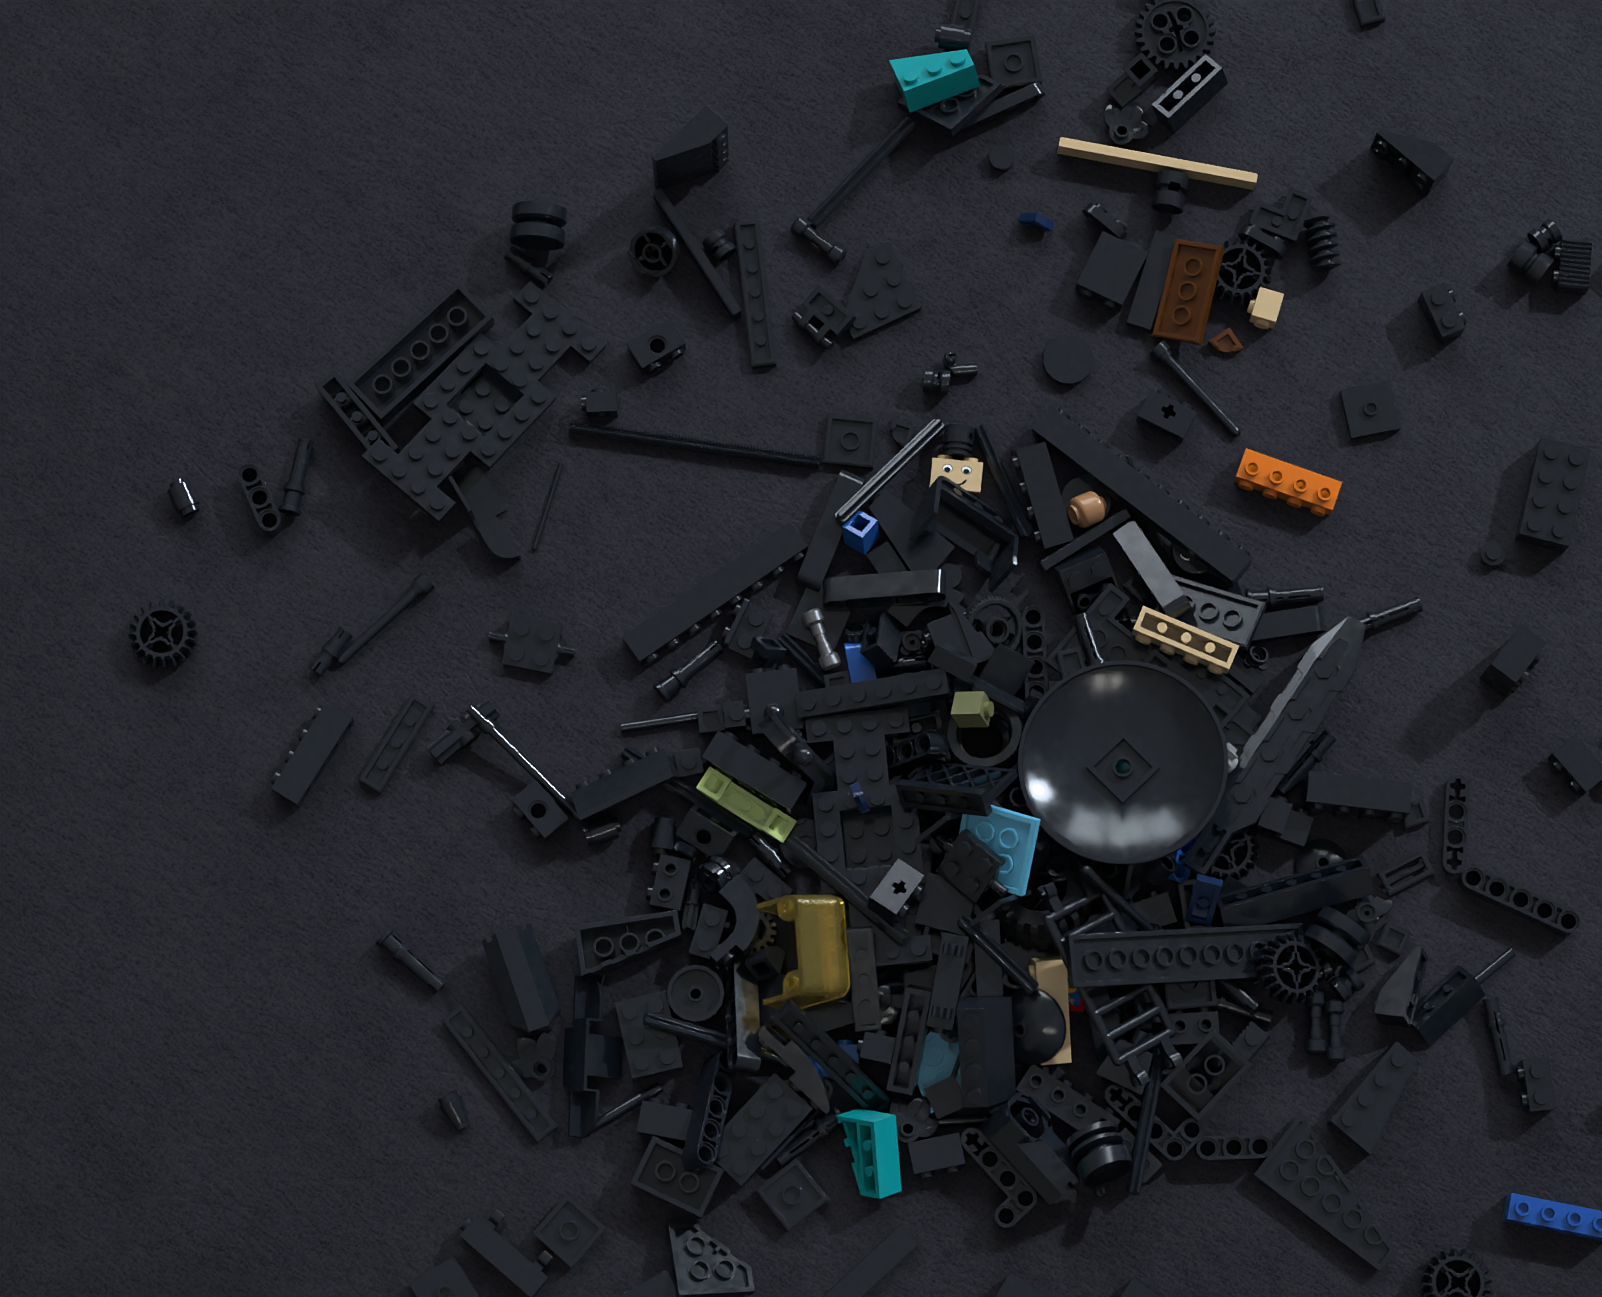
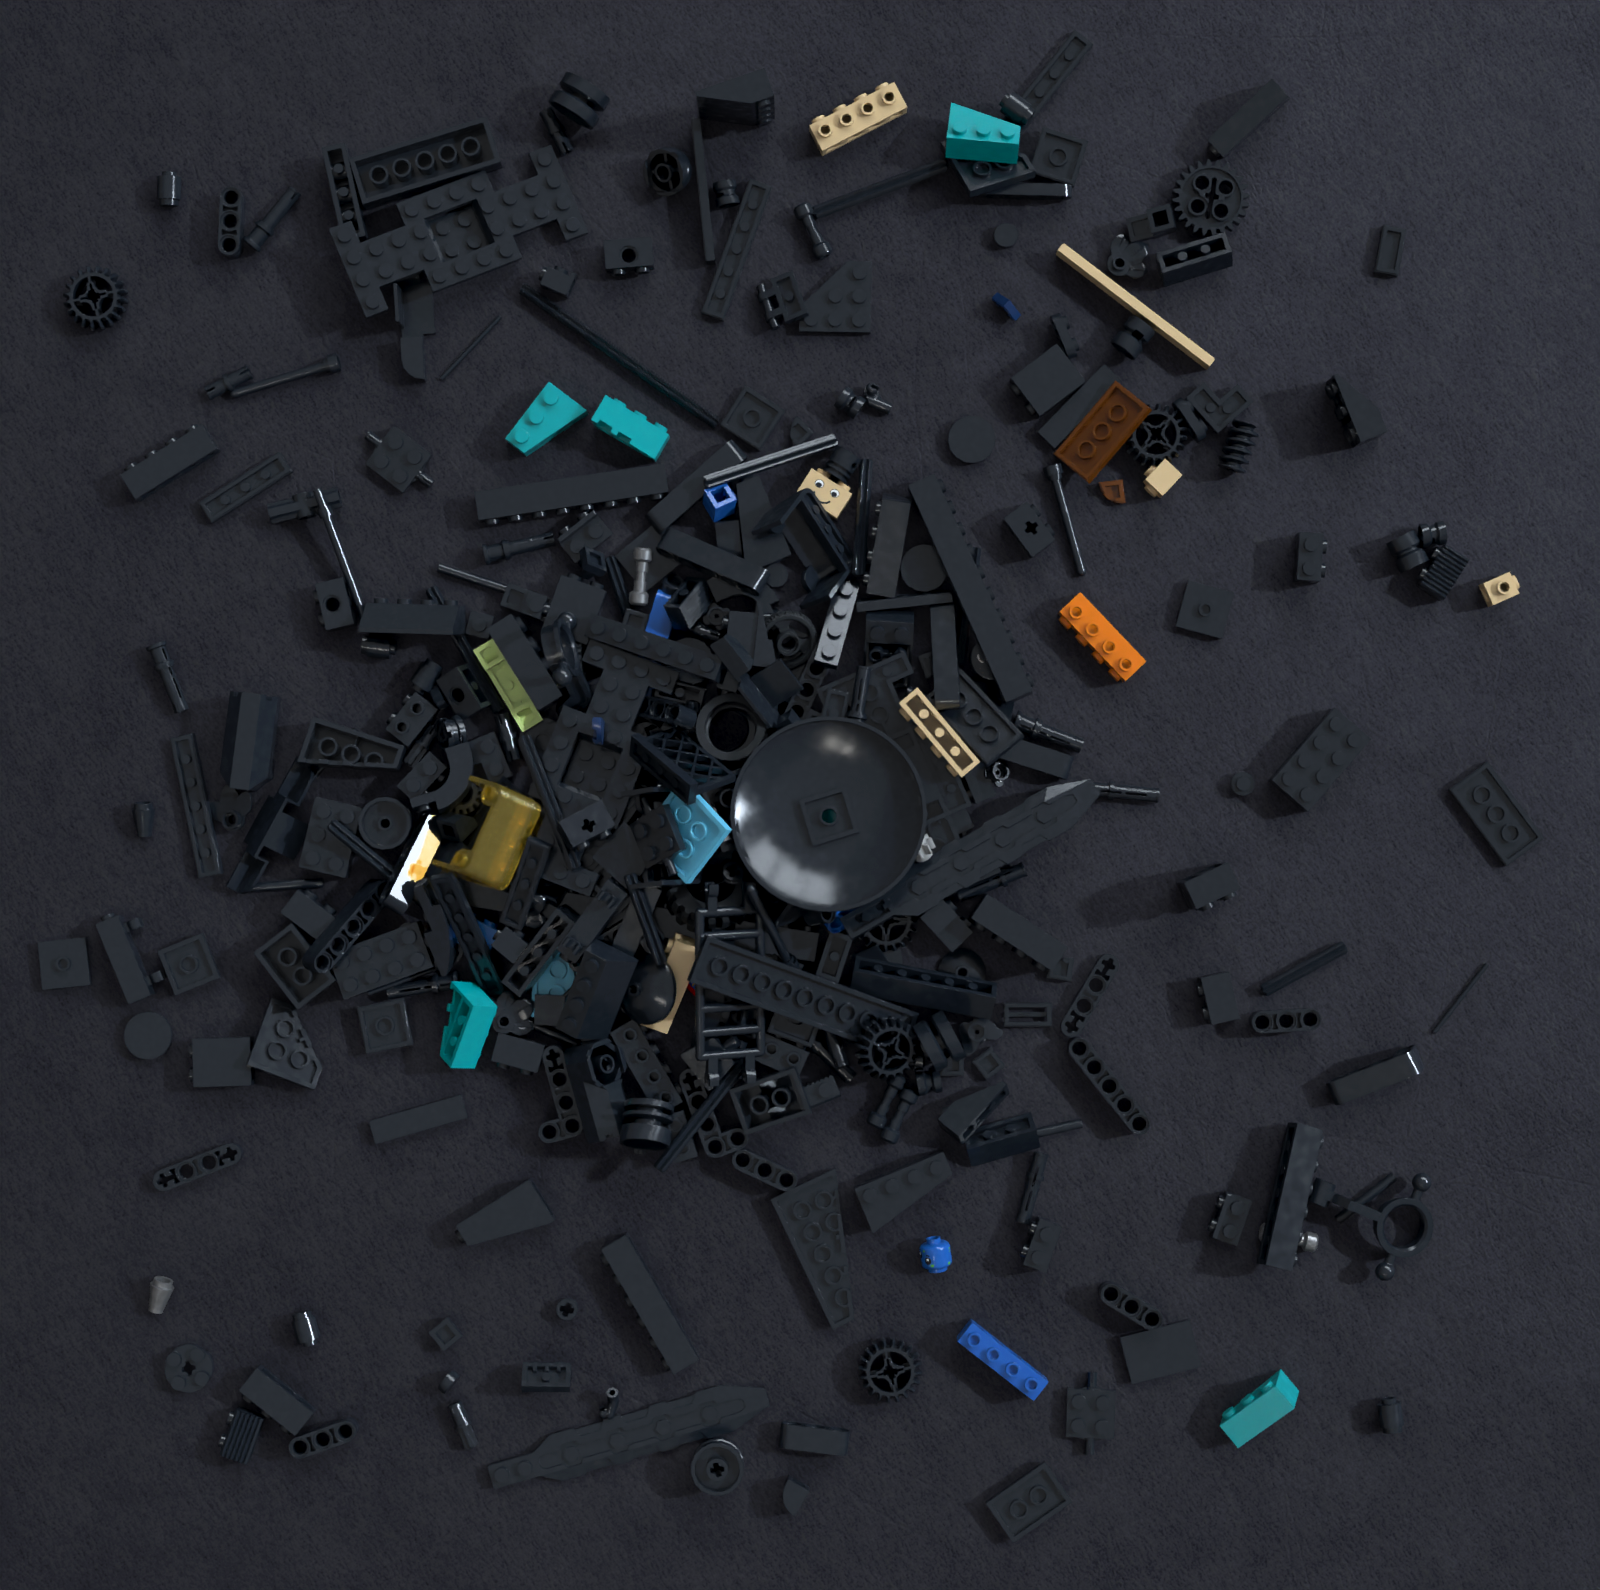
camera: 30 degrees right, 10 degrees up
olive brick [951,691,994,728] -> none
medium nougat head [1067,491,1107,528] -> none
dark blue slope [1185,874,1223,926] -> none
none -> teal wedge [505,382,589,457]
none -> teal wedge [591,395,670,462]
none -> tan brick [809,82,907,156]
none -> plate [813,580,860,670]
none -> blue head [919,1236,952,1273]

